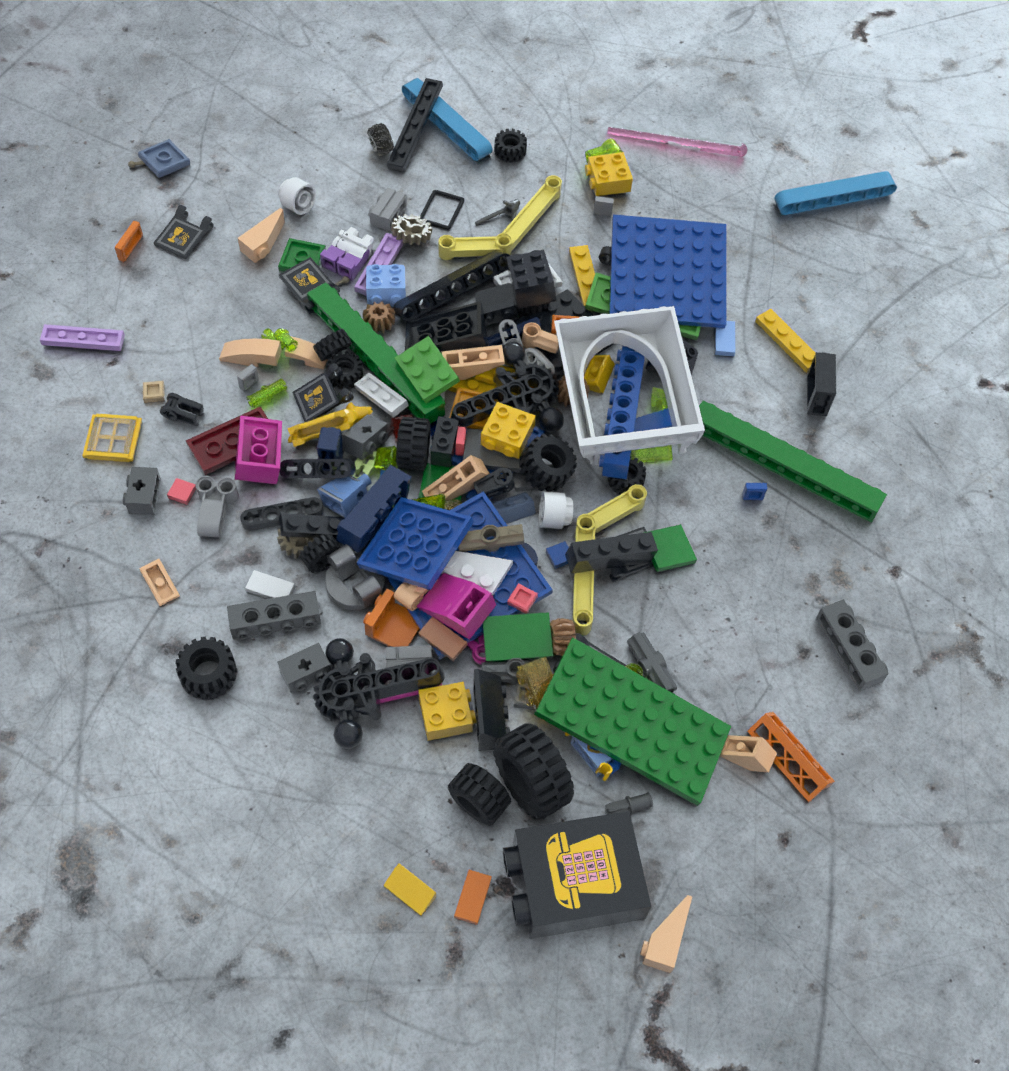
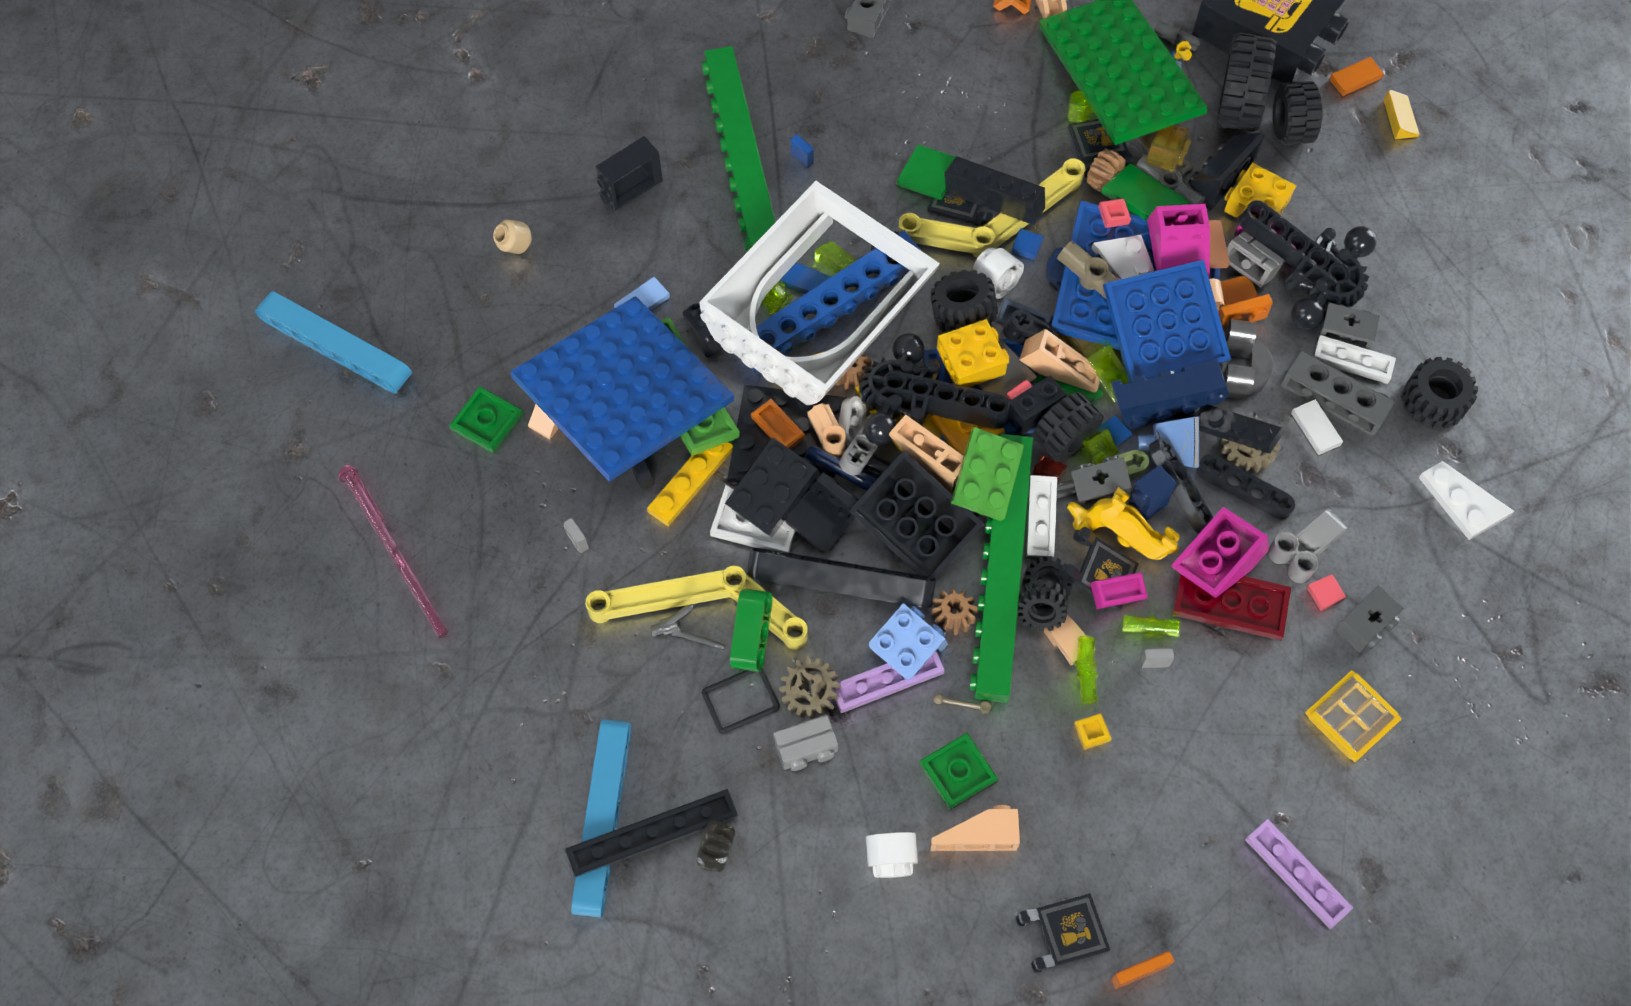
camera: 130 degrees left, 5 degrees up
light nougat slope [139,559,180,607] -> none
tan tile [143,381,165,403] -> none
black piece [160,393,204,426] -> none
light nougat slope [219,338,282,367] -> none
black flag [279,257,340,314] -> none
black tyre [300,534,341,573] -> none
hips [320,227,374,281] -> none
black tyre [494,128,527,163] -> none
clear neon green piece [585,138,623,164] -> none
yellow brick [585,152,633,196] -> none
dark grey piece [627,632,677,693] -> none
yellow plate [755,308,816,373] -> none
none -> green tile [449,386,523,453]
none -> tan head [493,219,532,254]
none -> green beam [730,588,773,672]
none -> yellow tile [1074,713,1112,750]
none -> dark pink tile [1090,572,1148,609]
none -> white plate [1313,335,1396,384]
none -> white wing [1419,461,1514,540]

